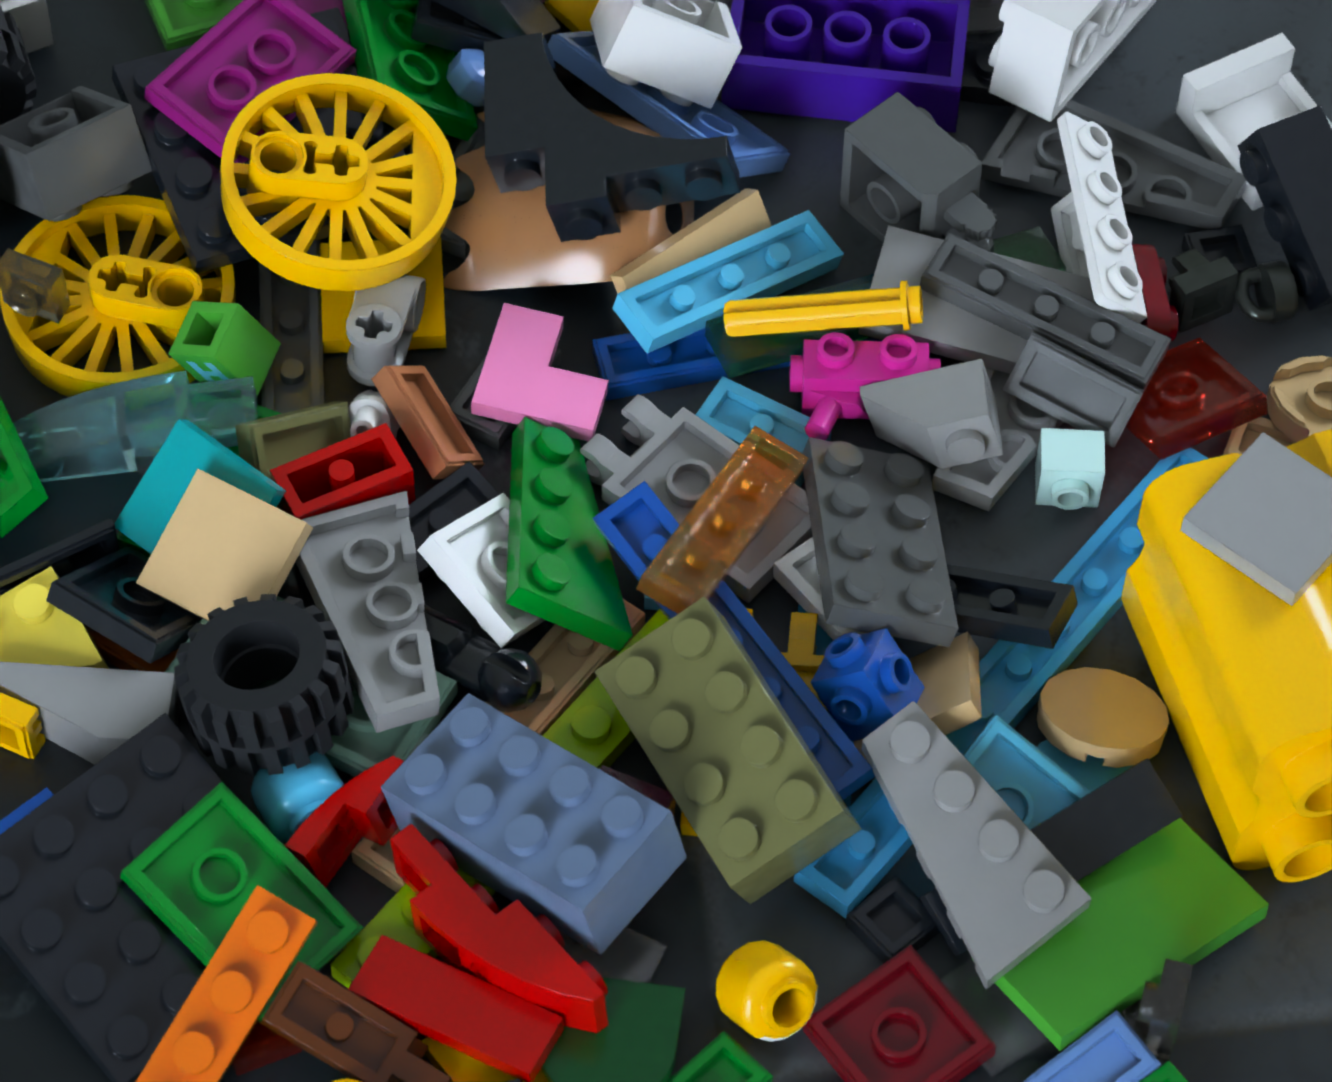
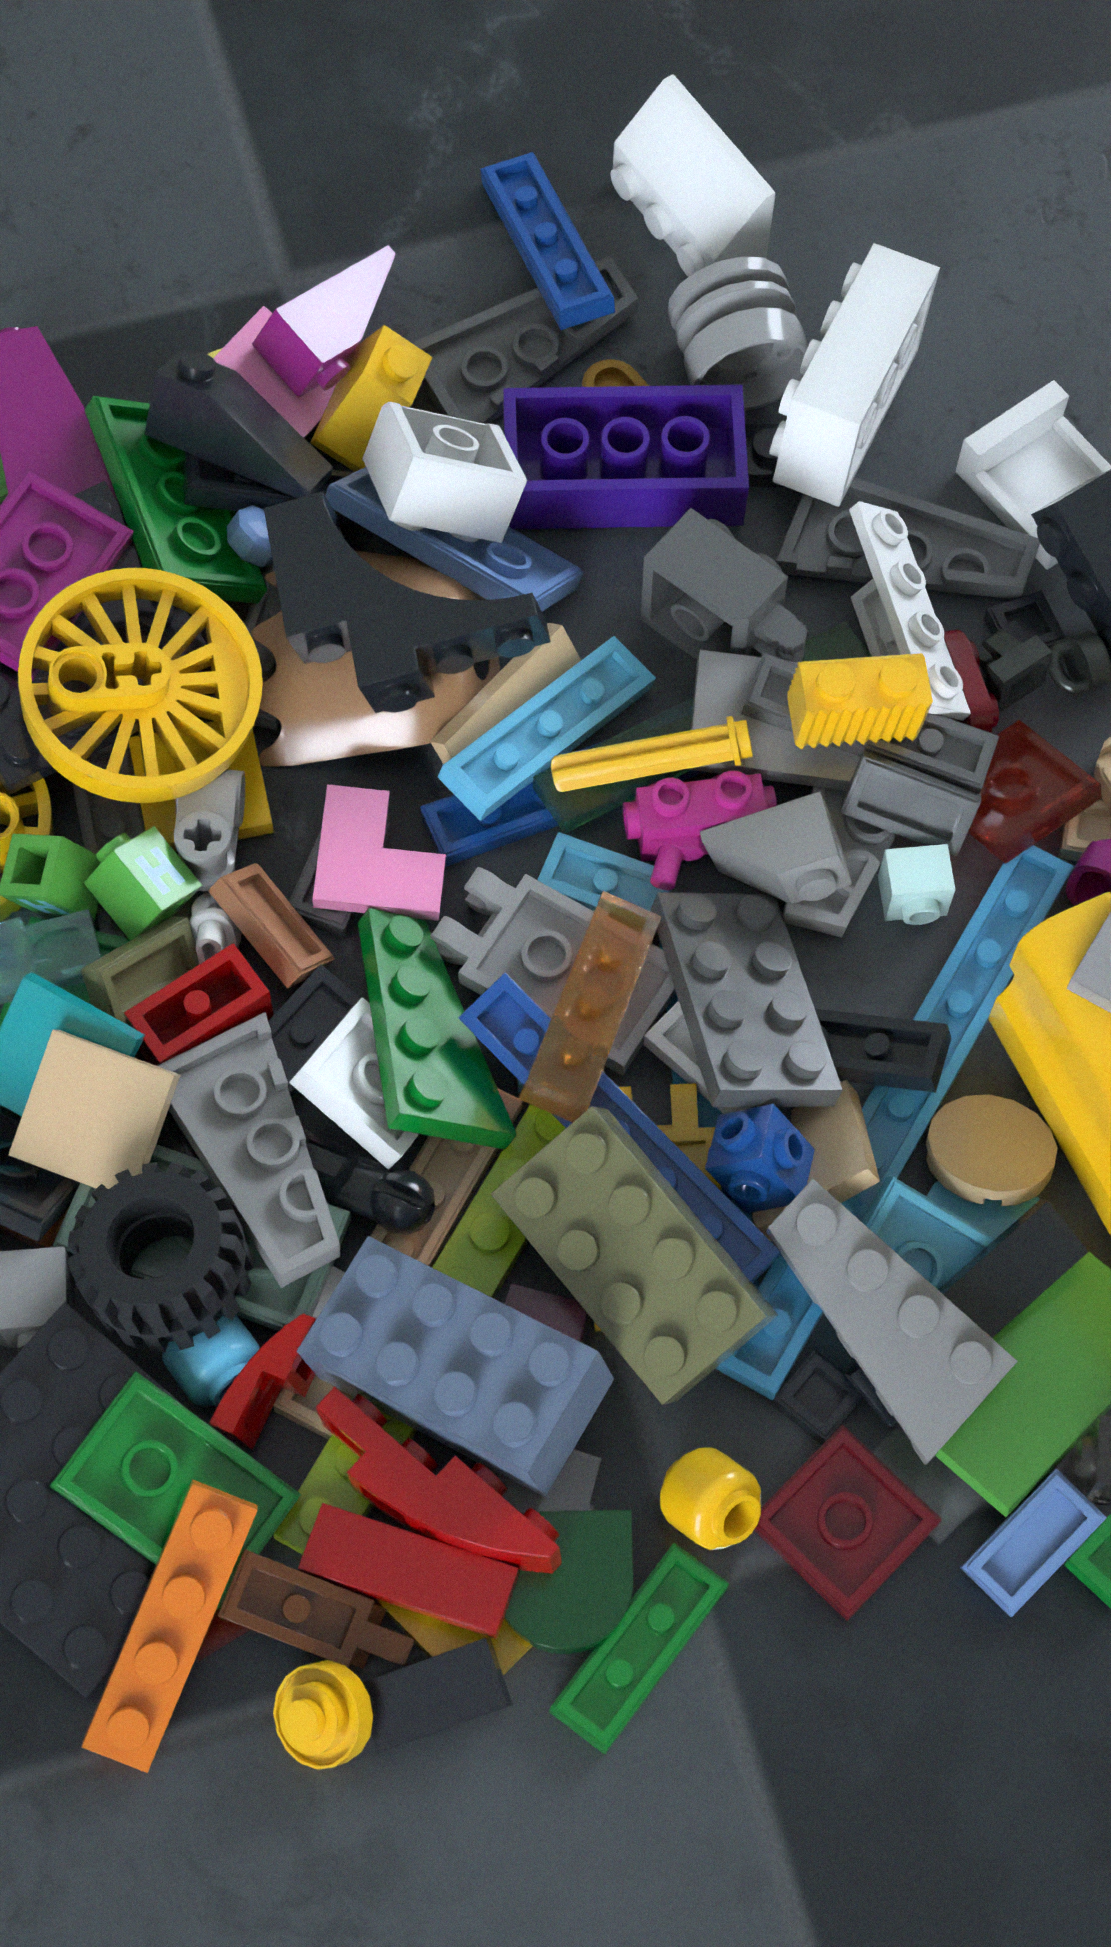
camera: 10 degrees left, 10 degrees up
none -> bright green brick [84,826,202,941]
none -> yellow brick [787,653,933,749]

